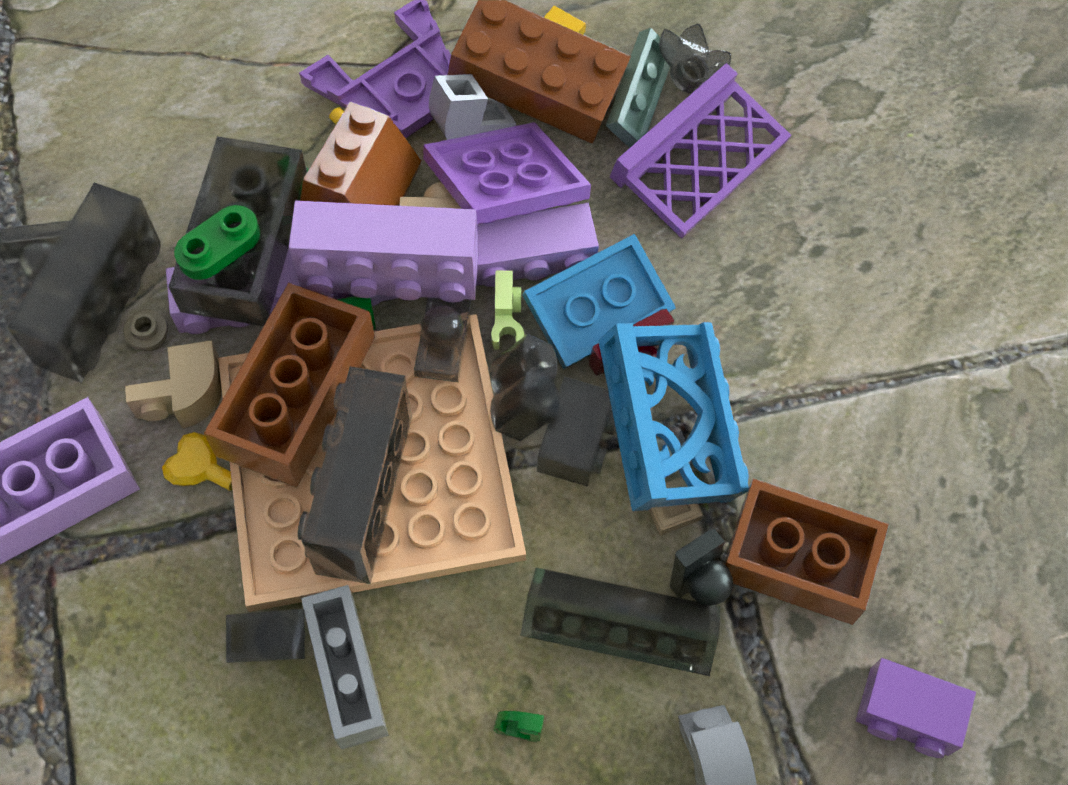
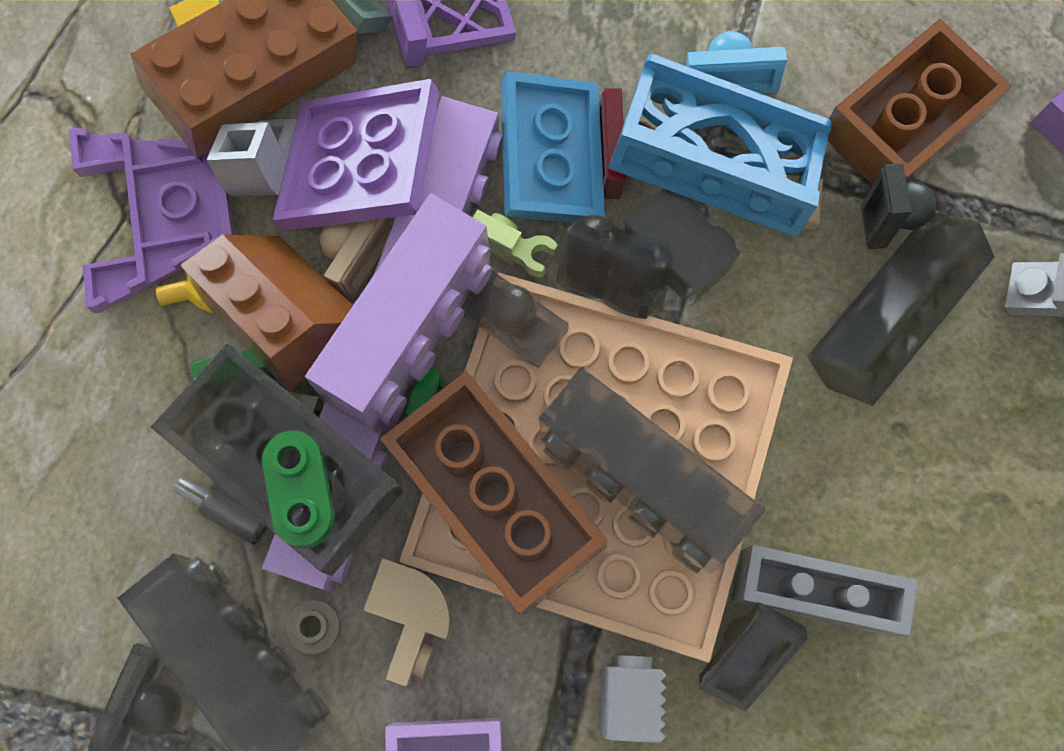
camera: 60 degrees left, 10 degrees up
yellow rock [162,432,233,491] -> none
green tile [493,711,544,743] -> none
none -> light grey brick [600,655,667,743]
none -> medium azure tile [686,31,787,94]

